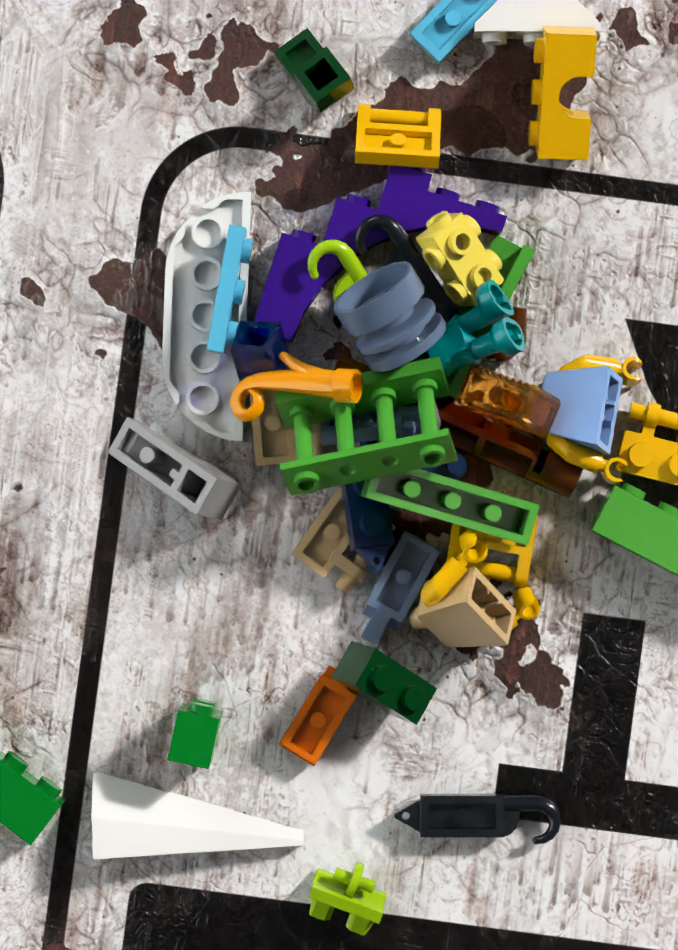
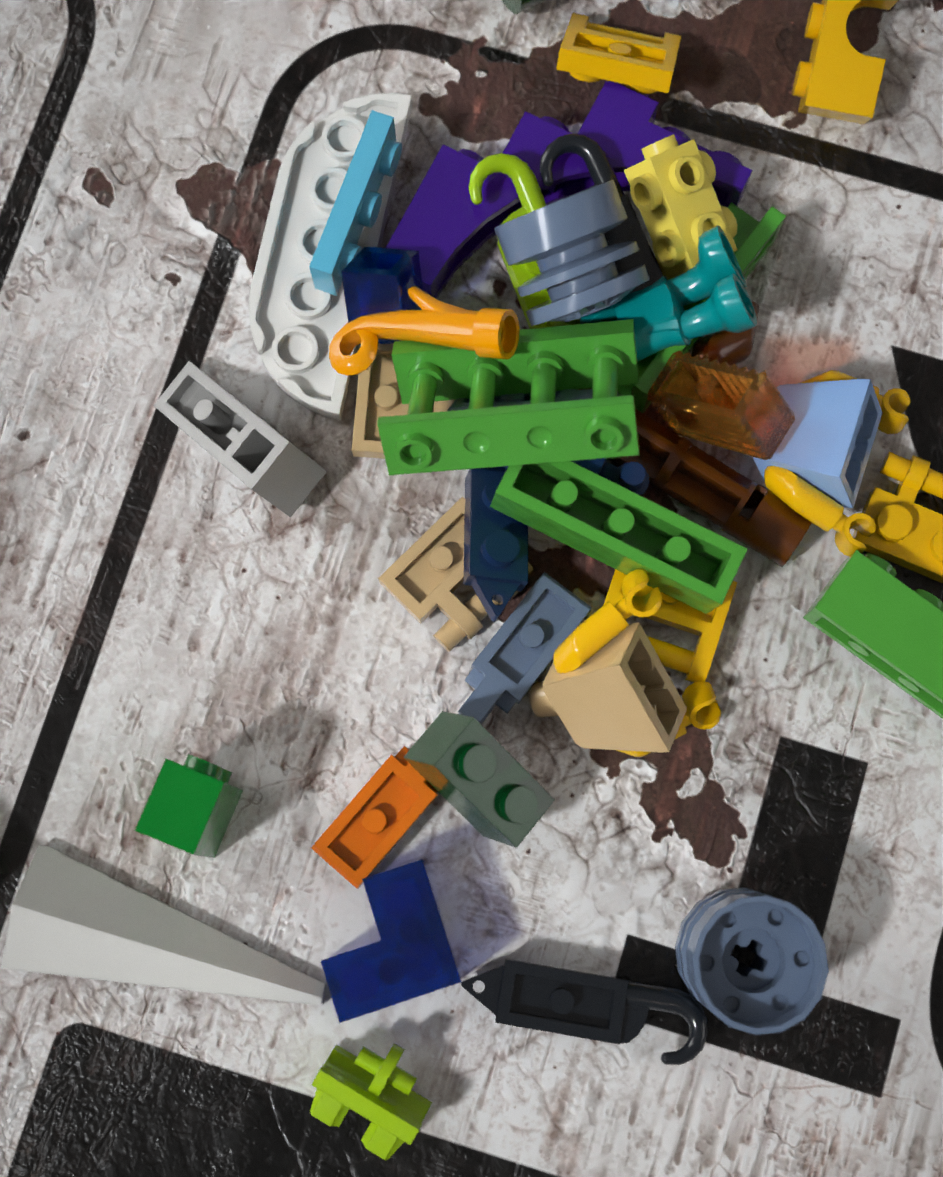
camera: 10 degrees right, 10 degrees down
none -> clear blue brick [321,859,462,1023]
none -> sand blue wheel [675,887,829,1035]

